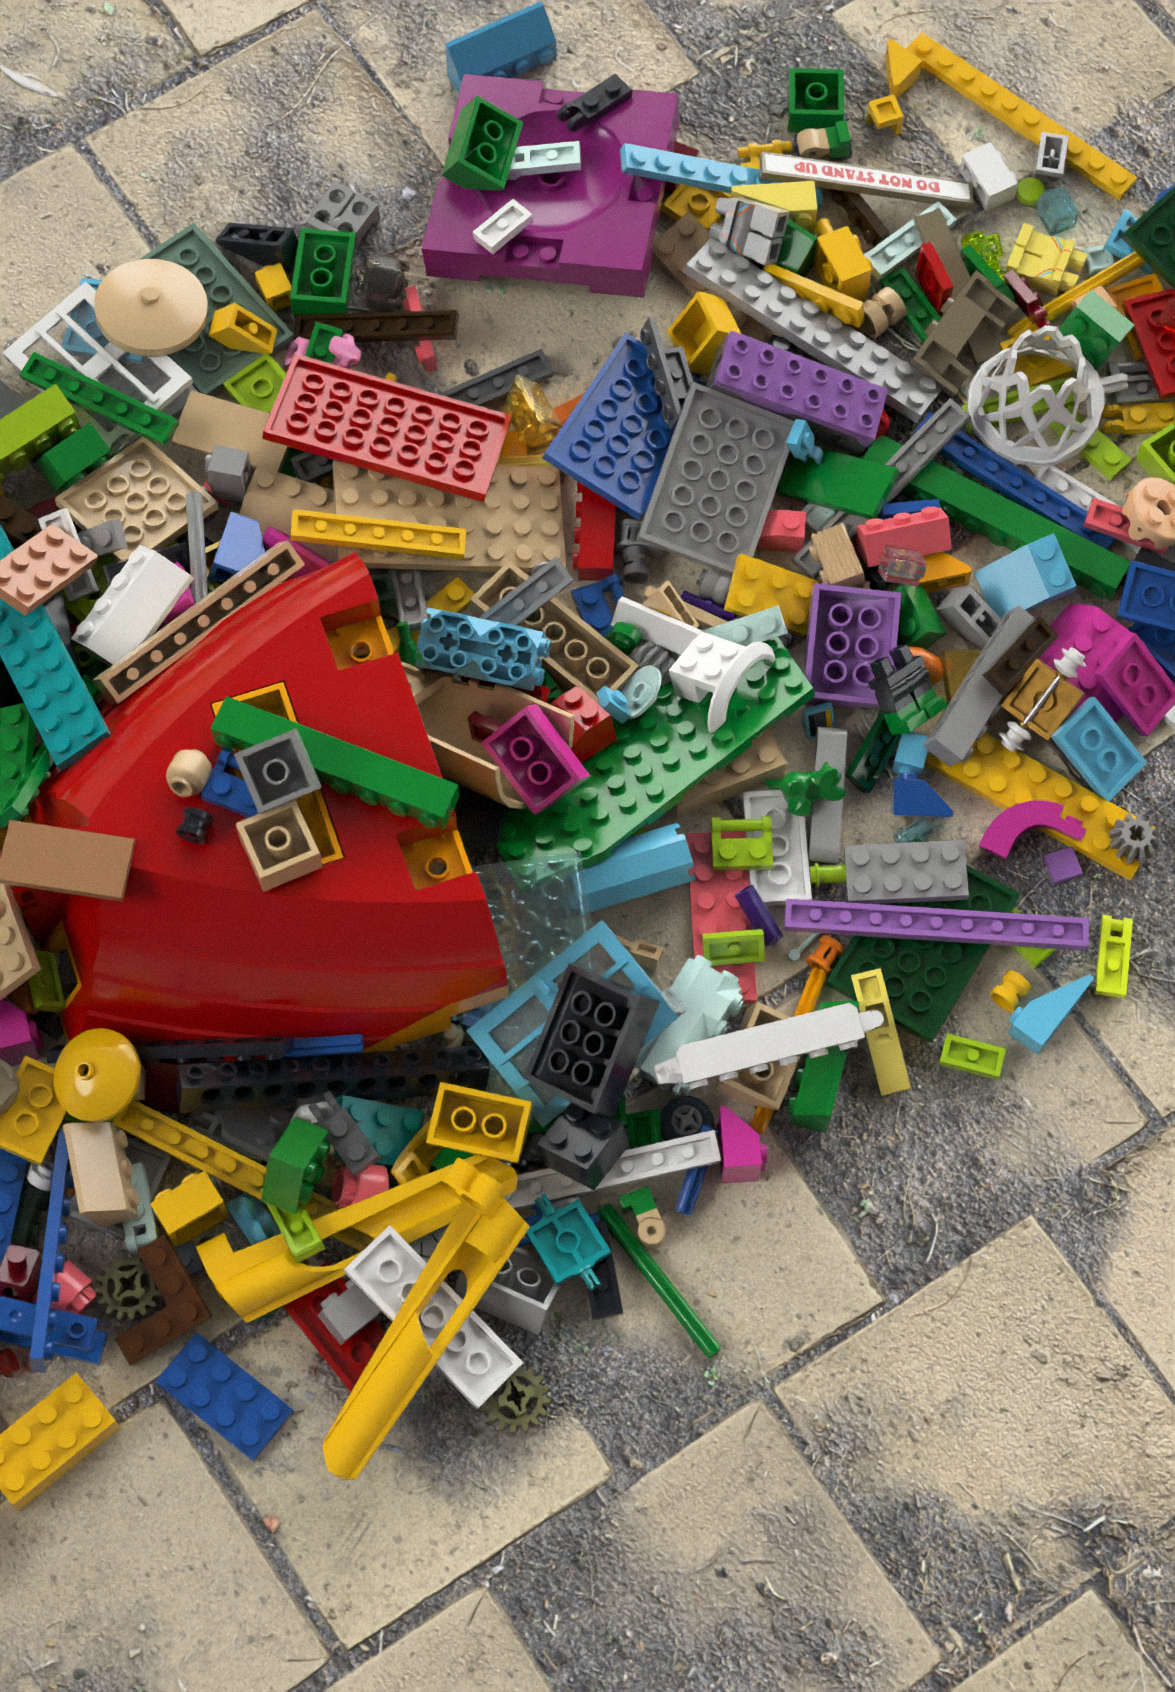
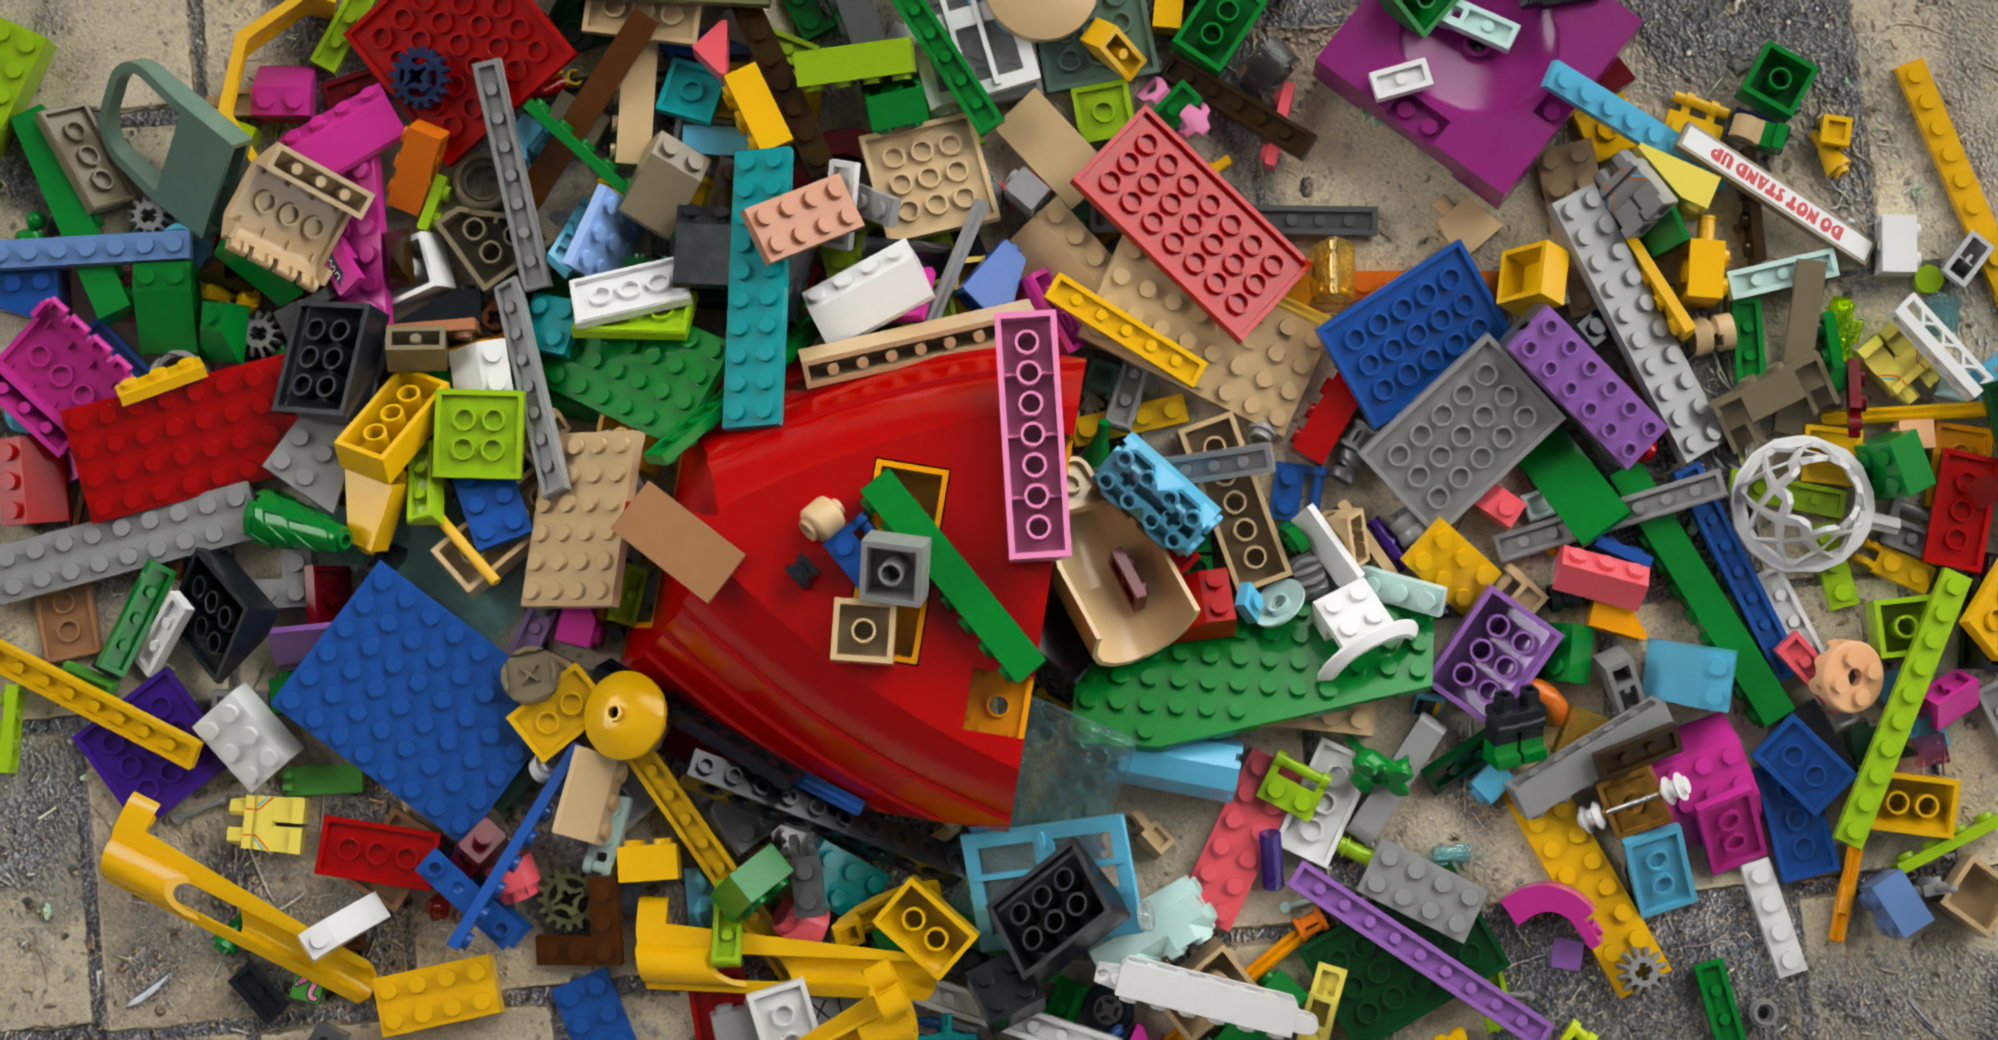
camera: 30 degrees right, 15 degrees up
dark pink slope [481,704,590,815] -> none
dark grey bracket [640,317,693,430] -> none
lime plate [702,929,765,966] -> none
medium azure plate [786,419,824,464] -> none
tan brick [808,523,865,587] -> none
clear brick [878,545,926,587] -> none
yellow slope [885,40,922,100] -> none
blue slope [891,772,953,817] -> none
red tile [915,242,954,317] -> none
none -> bright pink brick [994,309,1072,563]
none -> tan torso [1432,194,1503,256]
none -> yellow cone [1808,129,1852,180]
none -> white fence [1886,292,1994,402]

